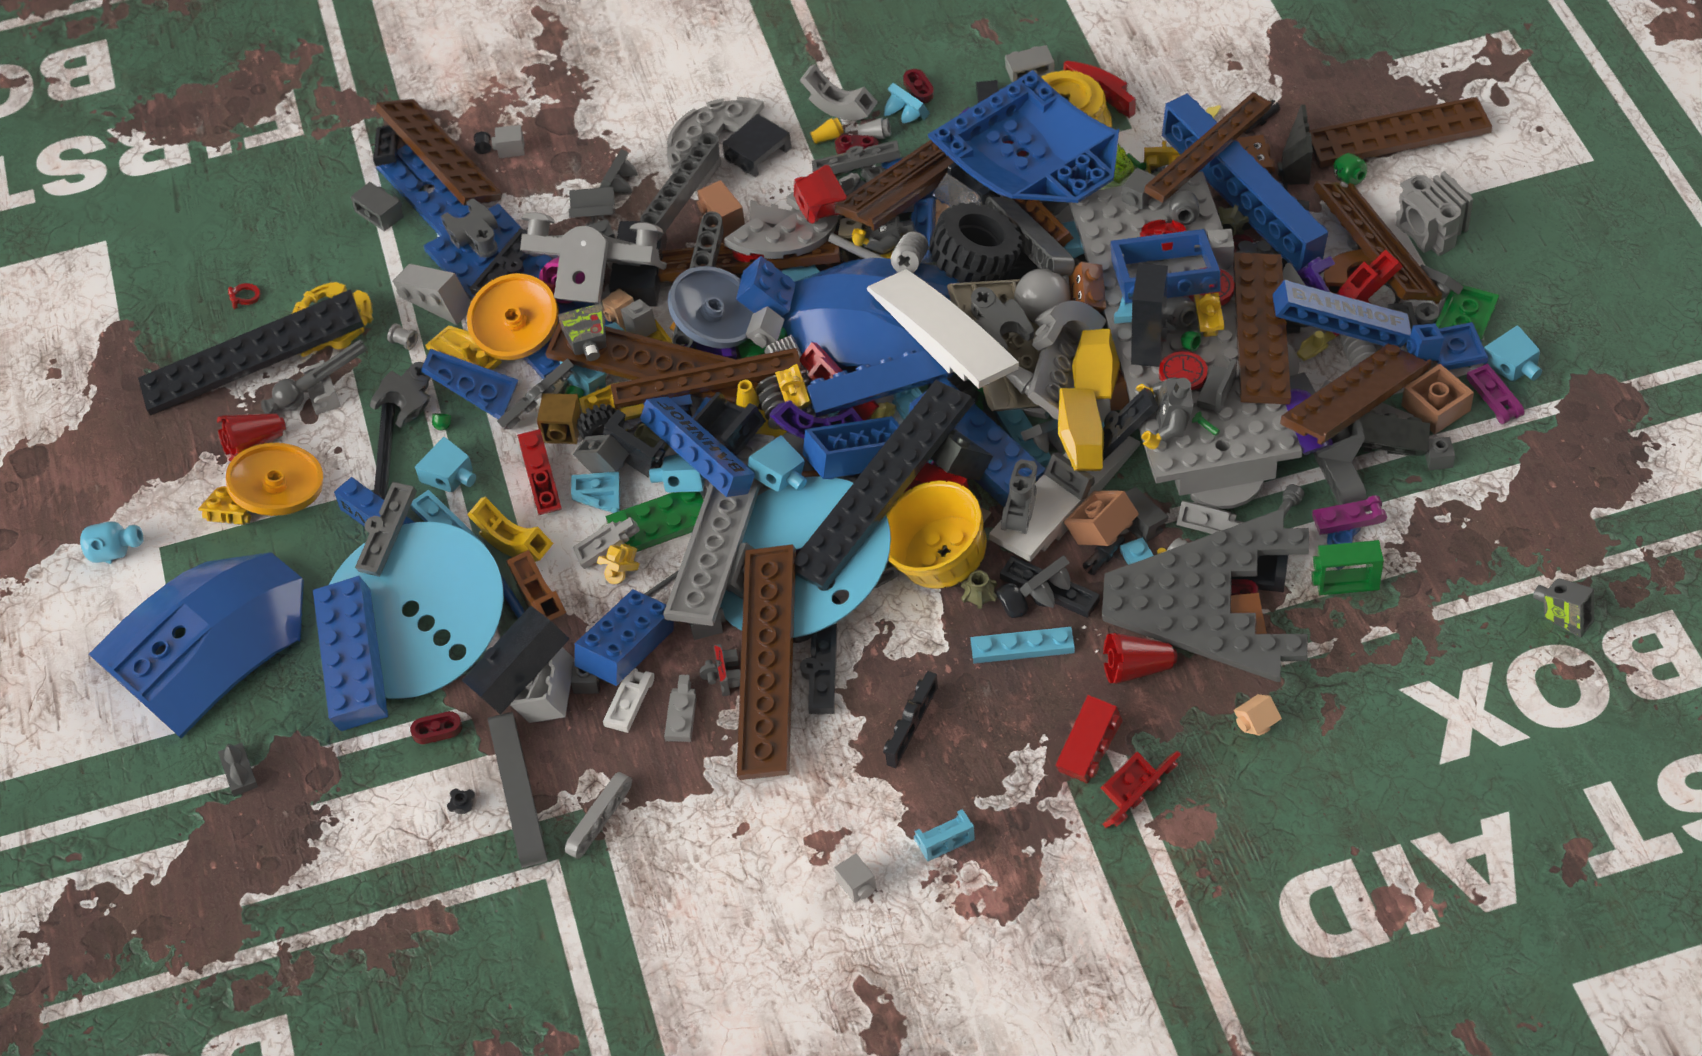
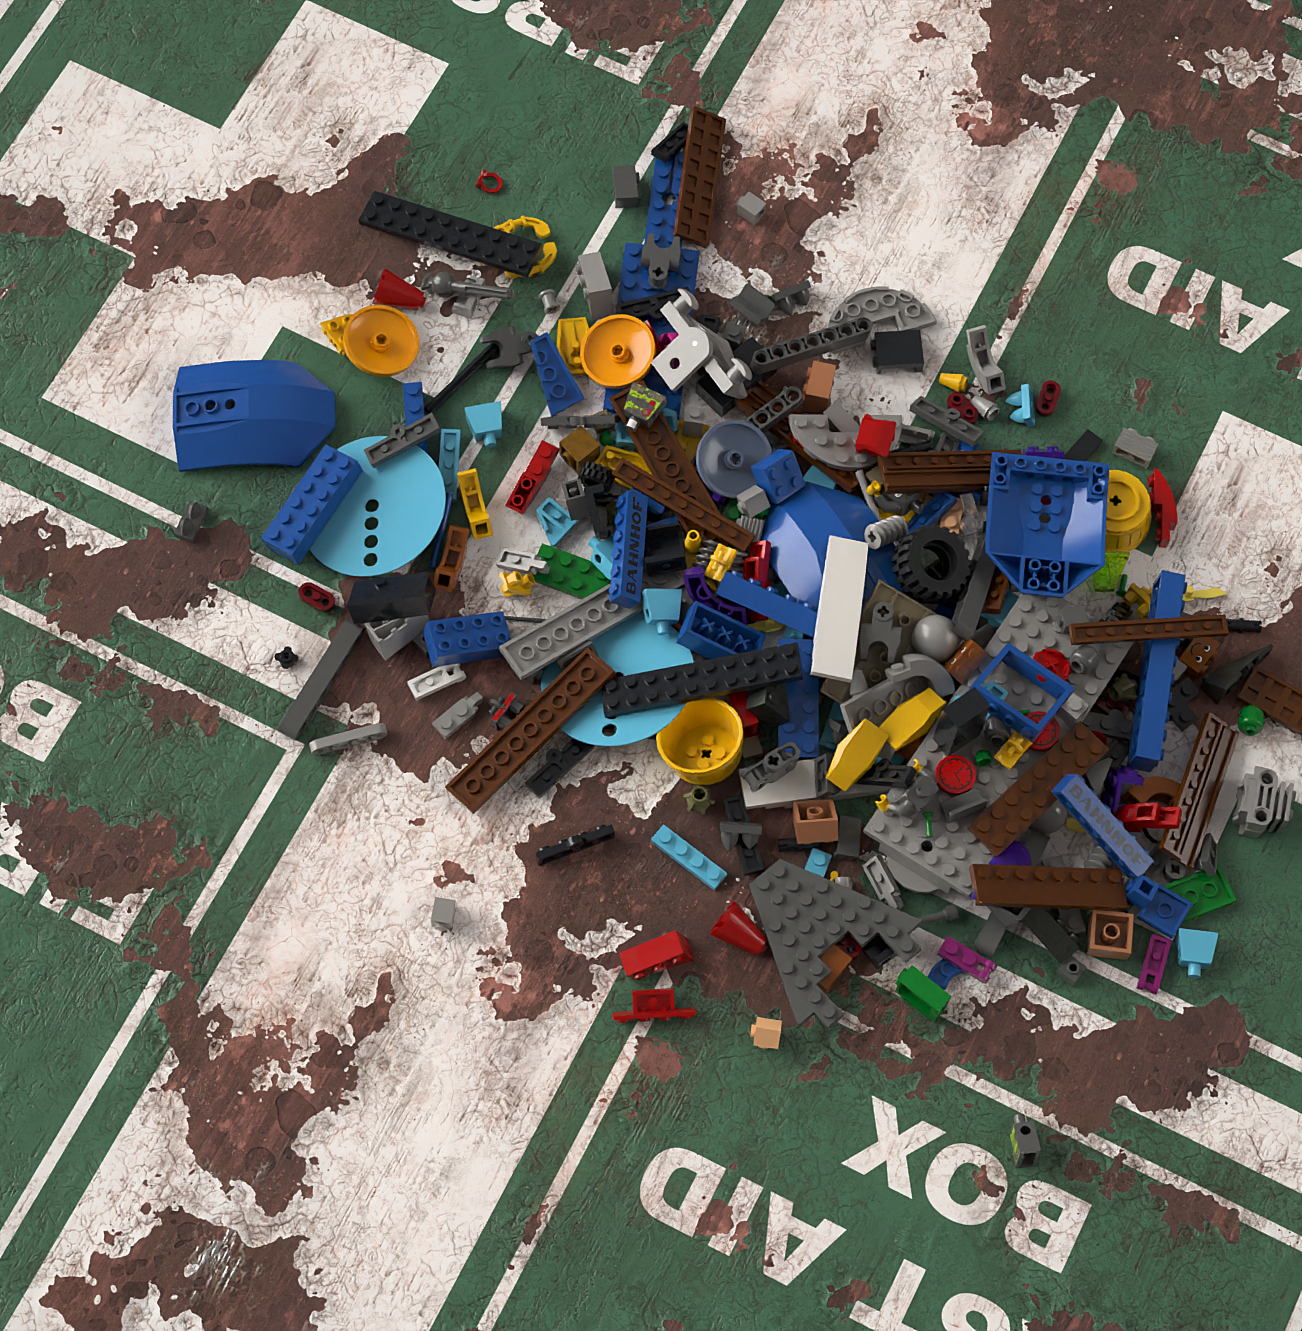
camera: 35 degrees right, 15 degrees up
medium azure piece [80,521,144,564] -> none
green hinge [432,413,451,431] -> none
black axle [473,131,491,154] -> none
light nougat brick [601,289,634,329] -> none
medium azure hinge [914,809,975,862] -> none
black hair [994,583,1029,618] -> none

